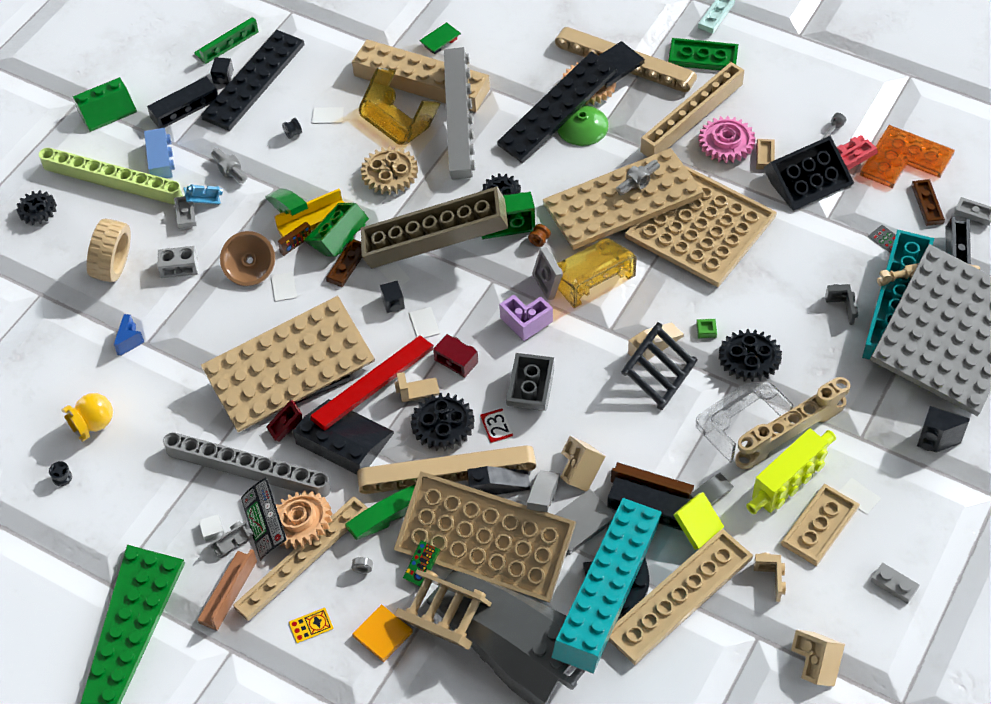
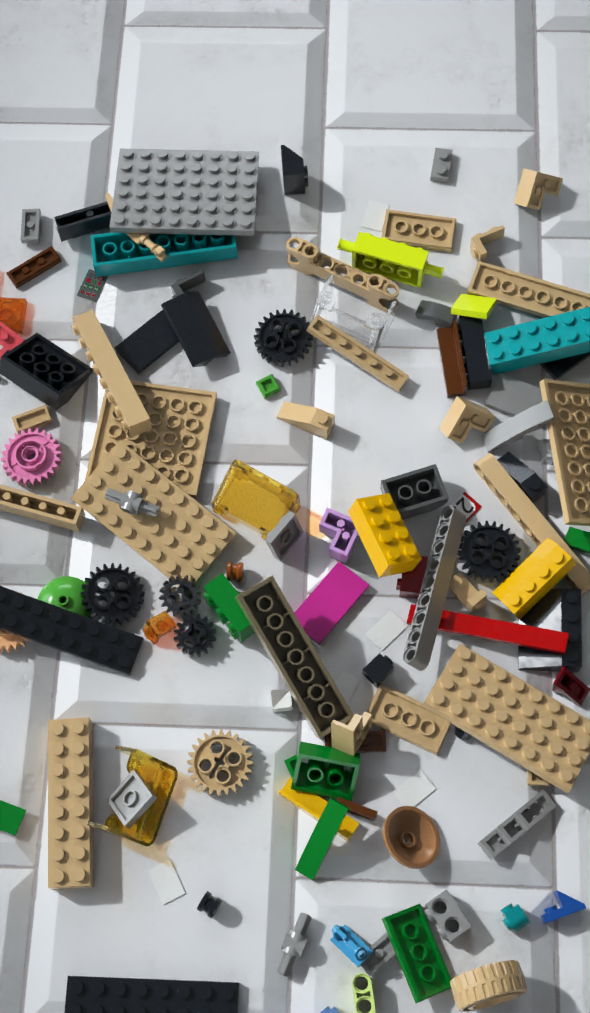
camera: 115 degrees left, 15 degrees up
light grey brick [444,47,475,180] -> none
black bar [621,322,698,410] -> none
none -> tan brick [71,310,152,437]
none -> black gear [81,563,145,626]
none -> light grey plate [107,770,157,829]
none -> black tile [114,310,179,374]
none -> clear orange bracket [143,611,177,645]
none -> black gear [159,574,202,618]
none -> black slope [161,291,231,367]
none -> dark pink tile [294,561,369,645]
none -> tan plate [306,315,409,392]
none -> tan panel [331,711,372,756]
none -> yellow brick [348,493,422,578]
none -> tan tile [367,683,452,756]
none -> green tile [382,904,451,1003]
none -> light grey beam [403,505,466,671]
none -> light grey slope [477,790,557,860]
none -> yellow slope [492,538,576,620]
none -> teal plate [501,903,530,933]

